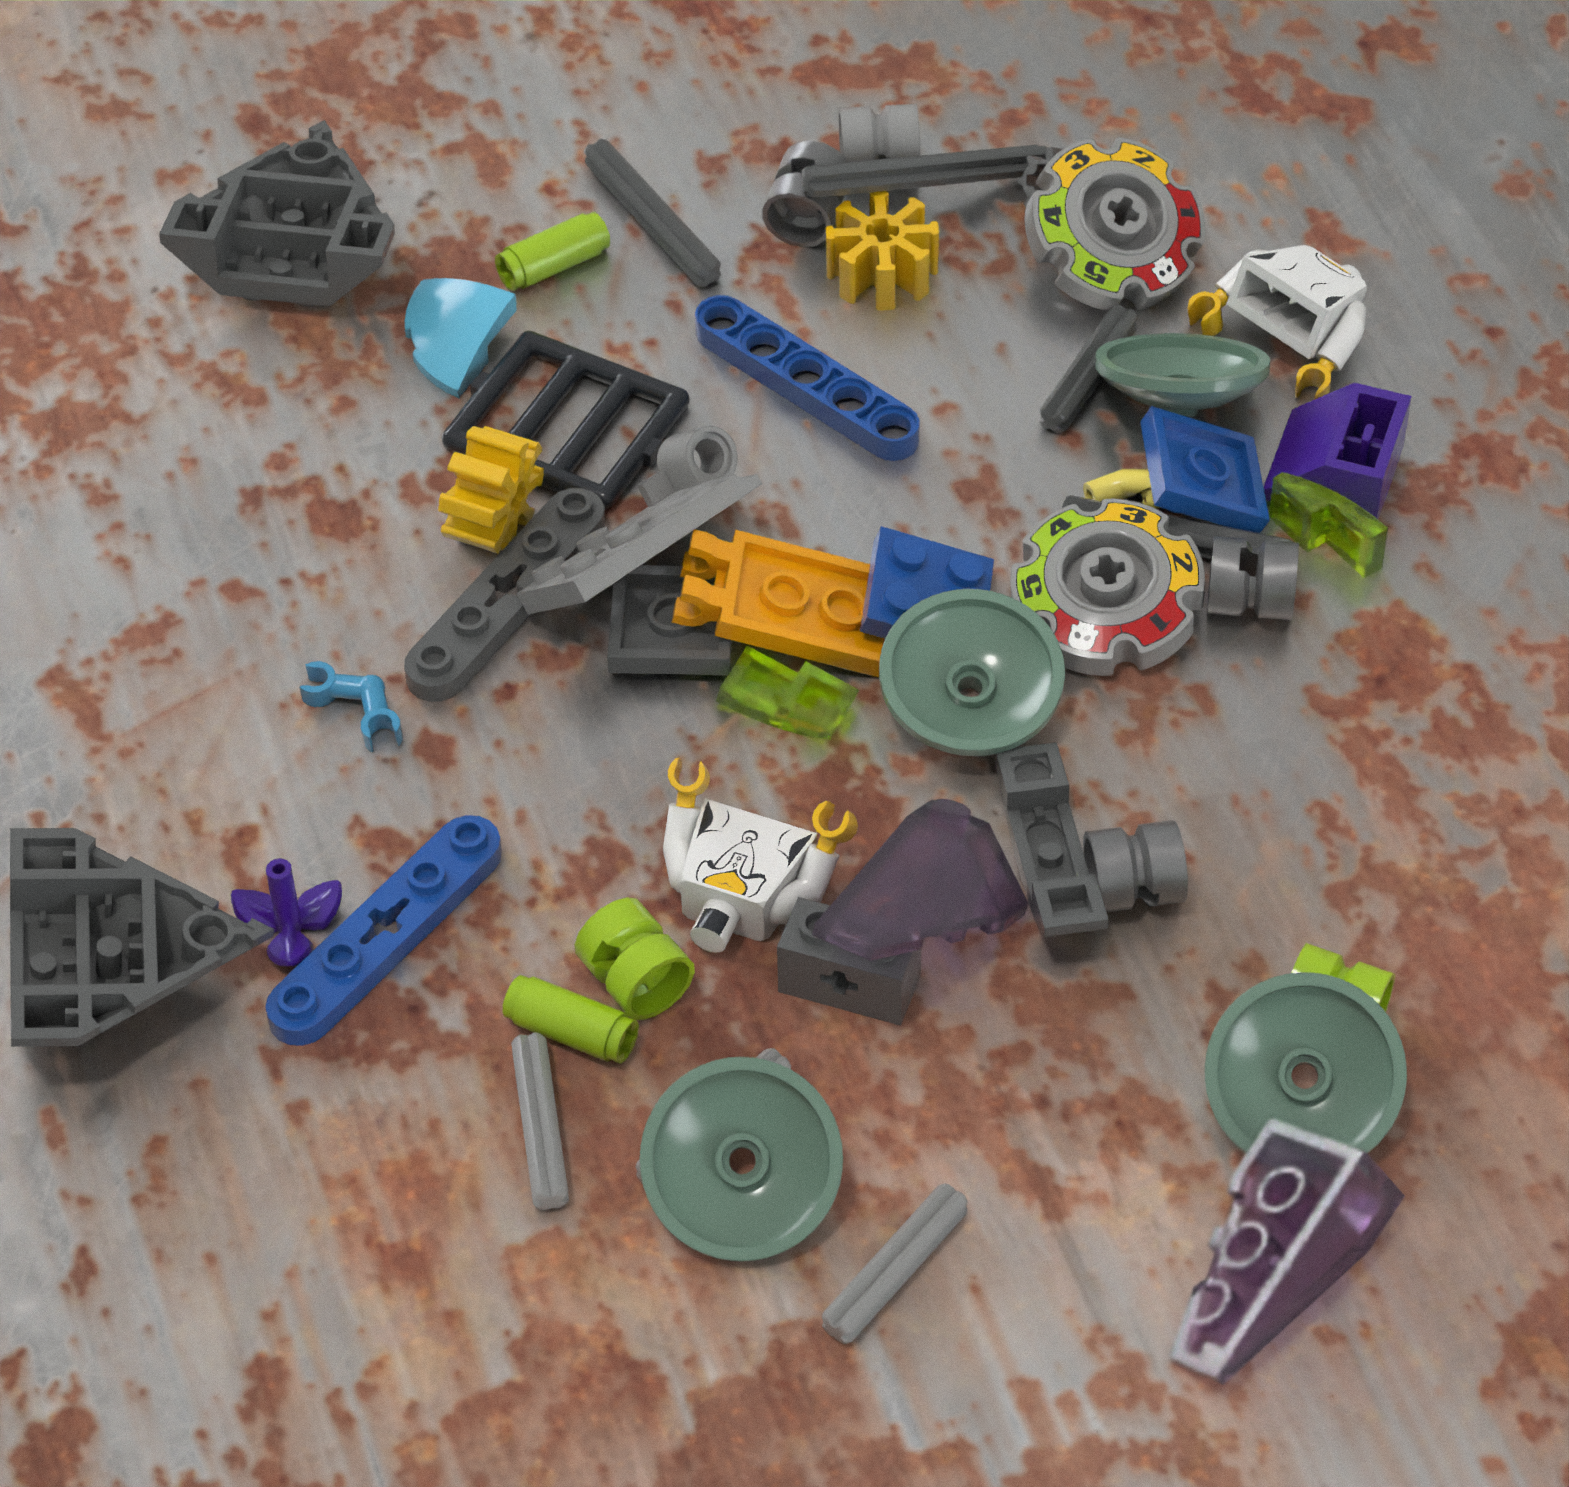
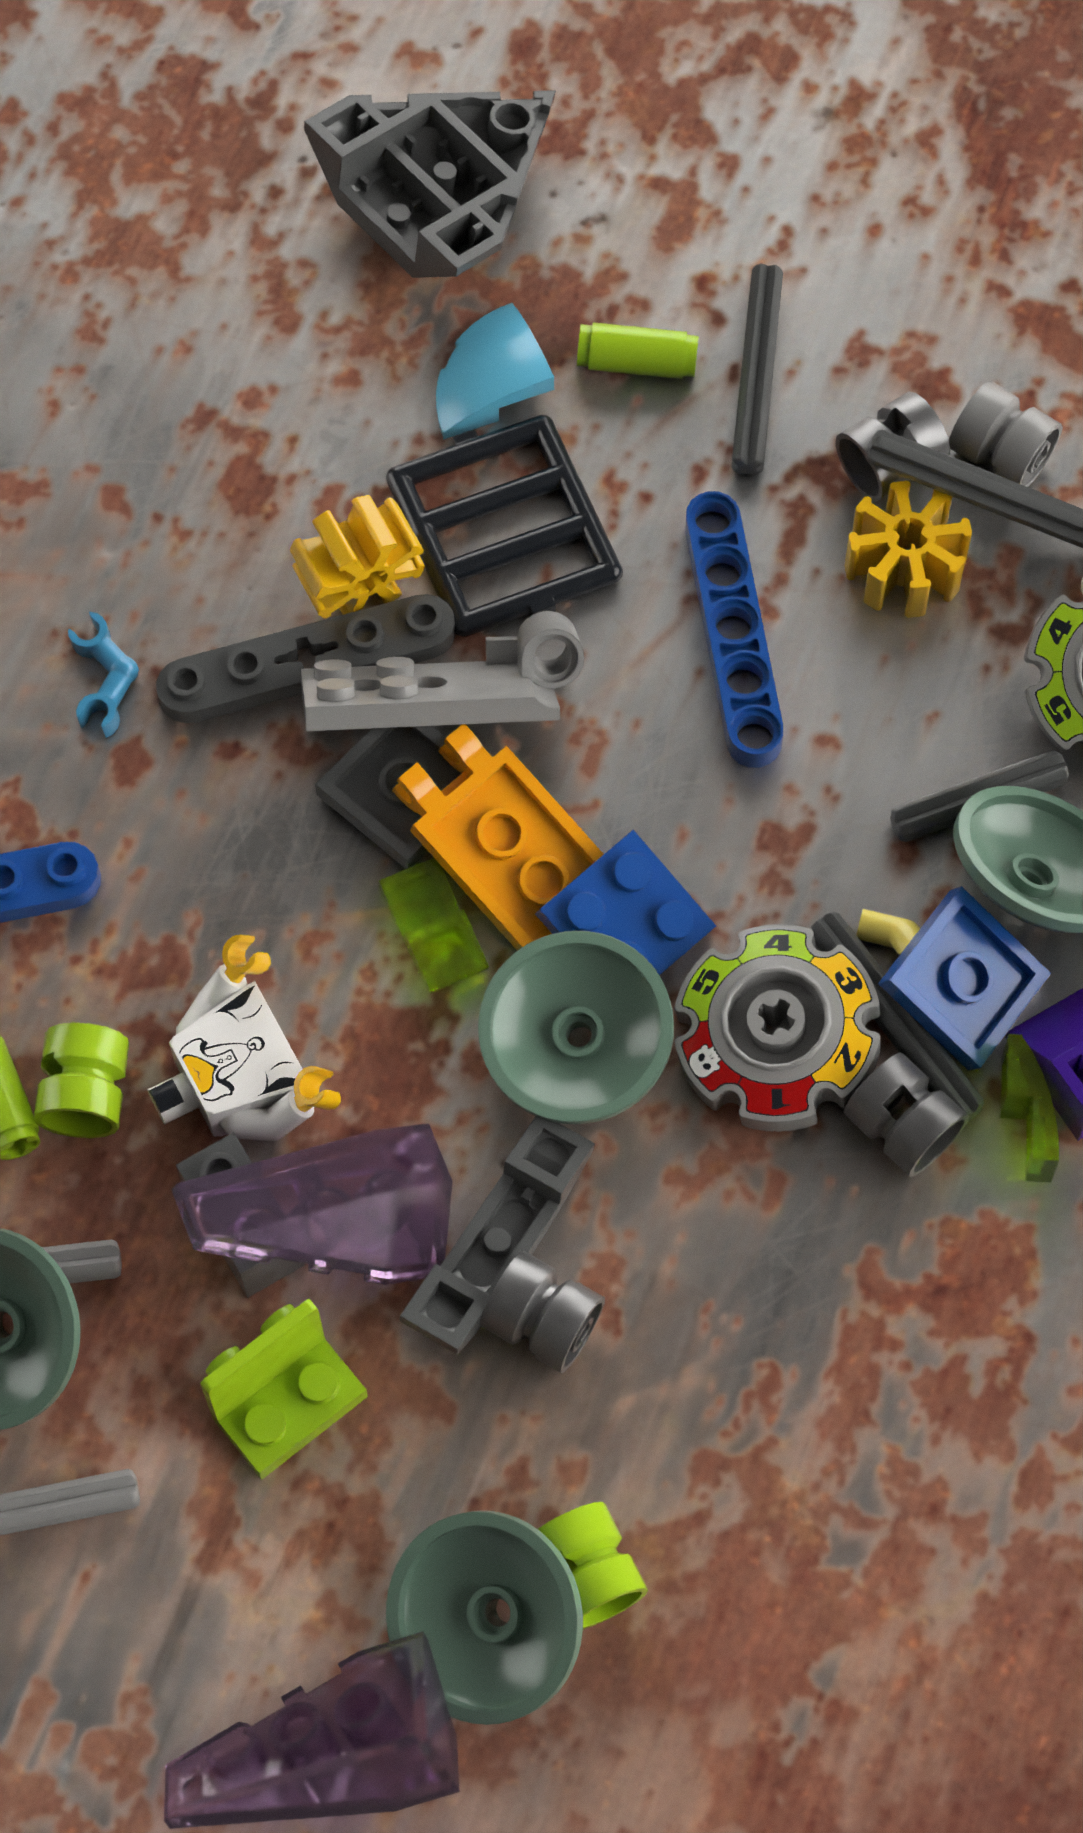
camera: 40 degrees right, 15 degrees up
none -> lime bracket [200,1299,368,1480]

